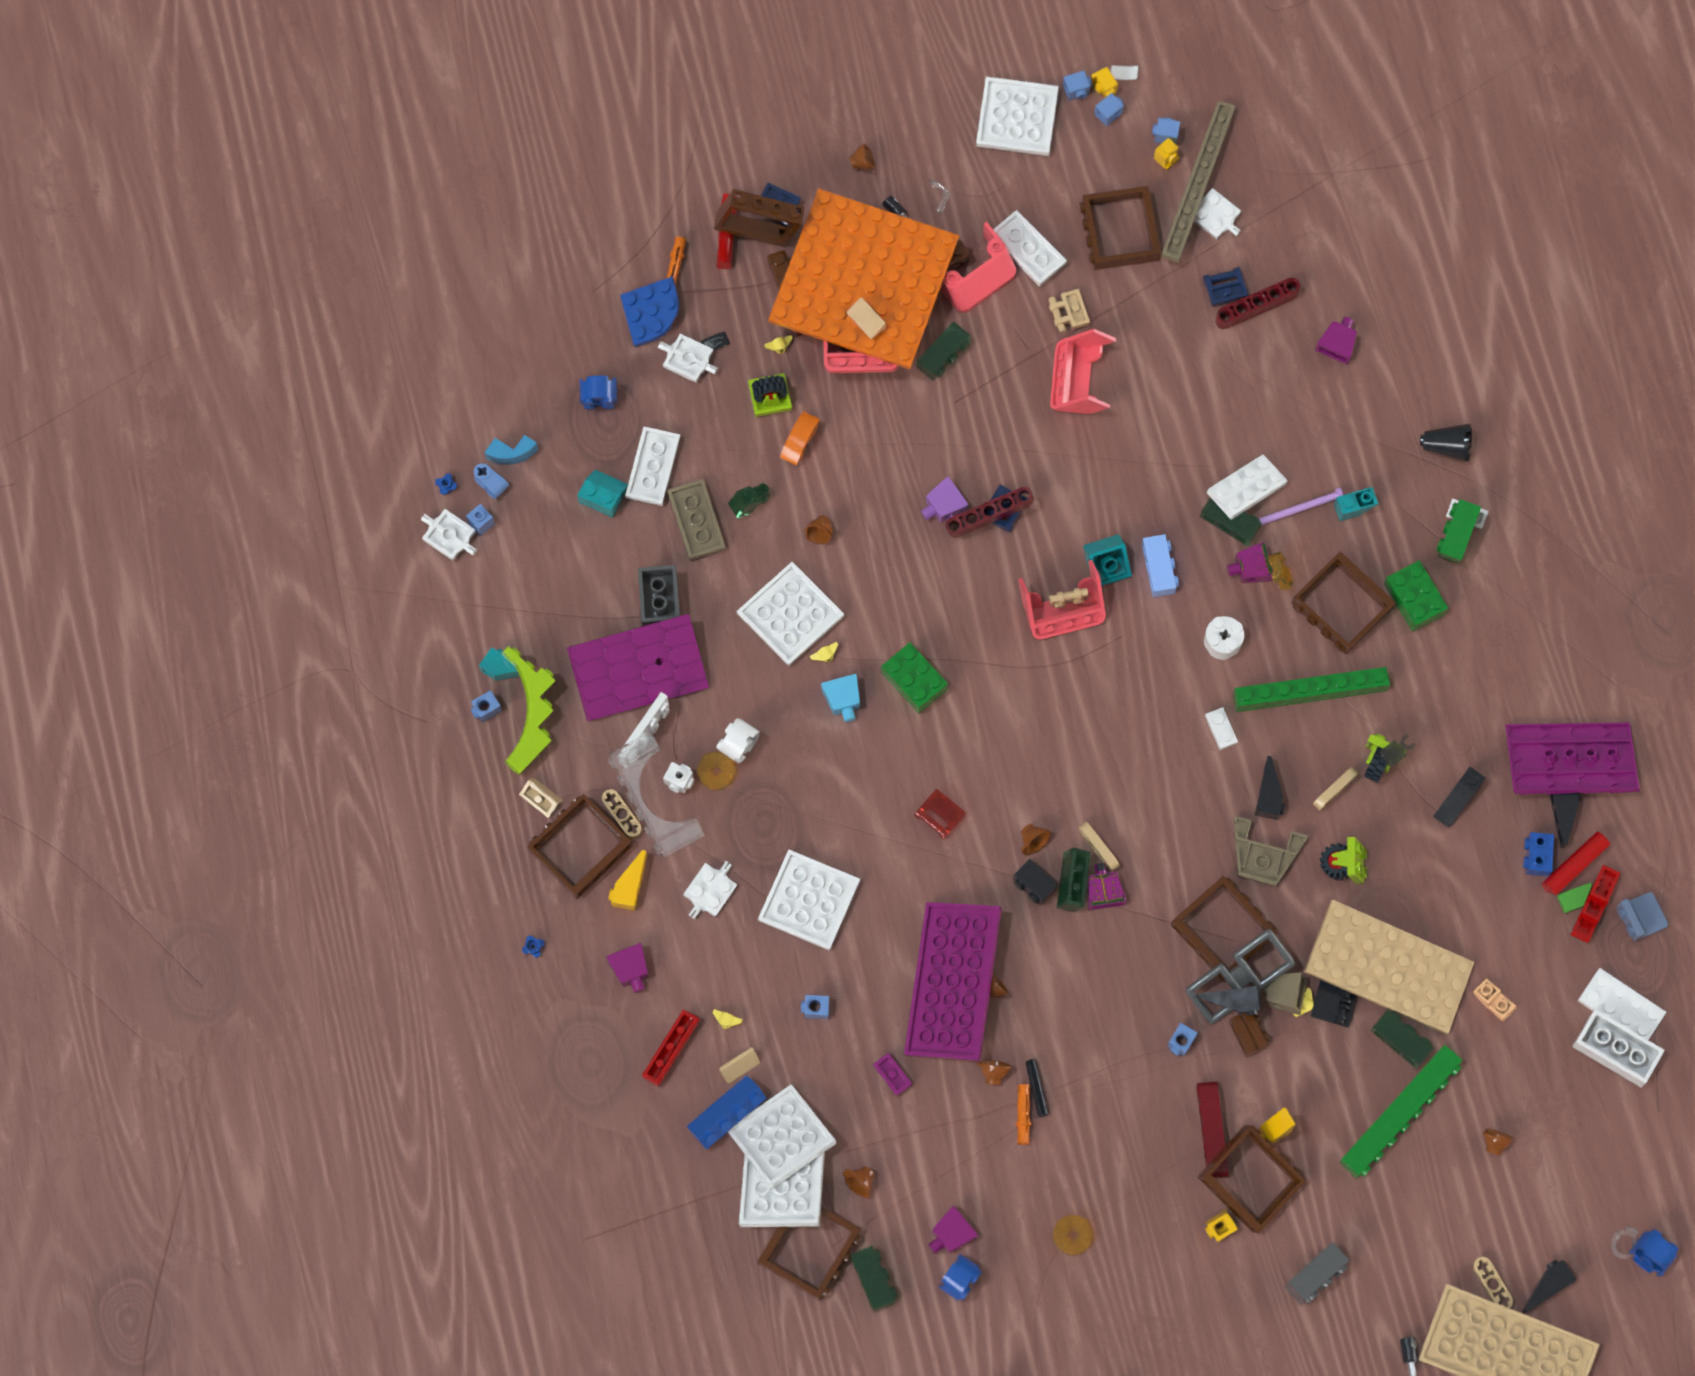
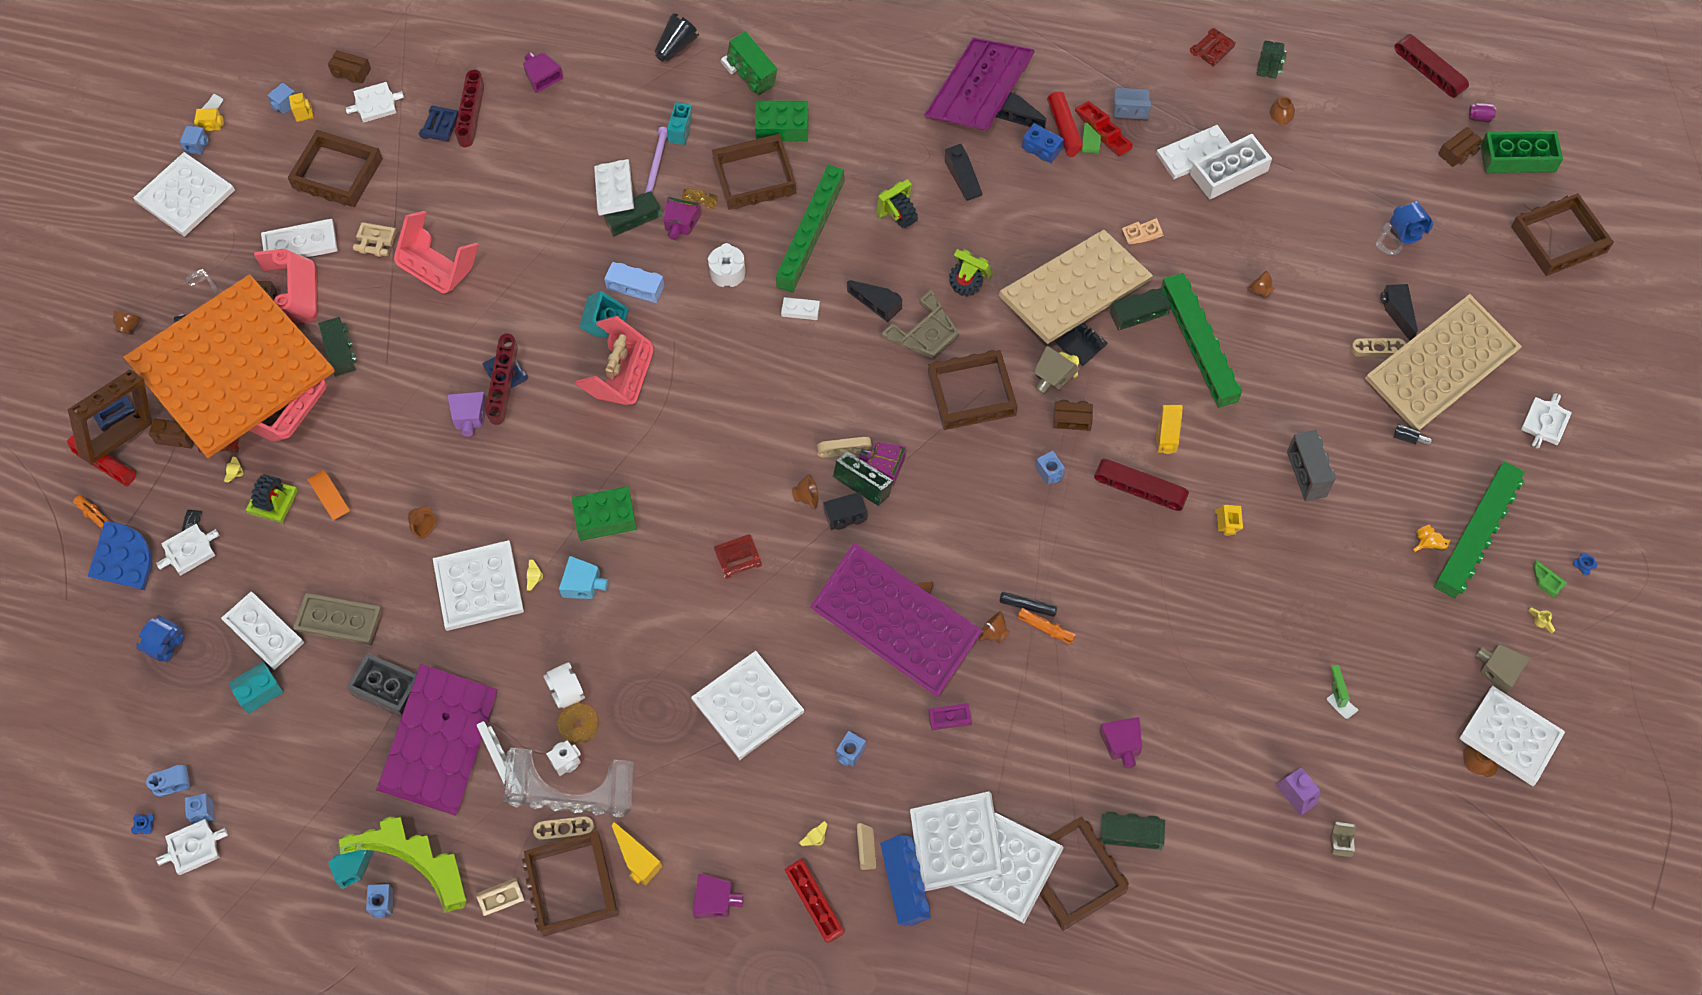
camera: 60 degrees left, 10 degrees down
dark azure brick [484,435,538,465] -> none
blue plate [522,936,544,958] -> none
white plate [683,861,737,920] -> none
clear green brick [728,483,771,519] -> none
dark orange piece [843,1166,875,1198] -> none
tan slope [847,297,886,340] -> none
blue brick [938,1254,982,1301] -> none
clear yellow plate [1053,1215,1093,1256] -> none
medium blue brick [1094,93,1124,126] -> none
dark tan plate [1161,101,1236,263] -> none
dark grey bar [1185,929,1296,1024] -> none
reddish brown window [1197,1125,1305,1234] -> none
black slope [1198,986,1263,1016] -> none
tan beam [1313,767,1359,811] -> none
clear smoke plate [1379,735,1415,768] -> none
none -> reddish brown brick [328,50,371,83]

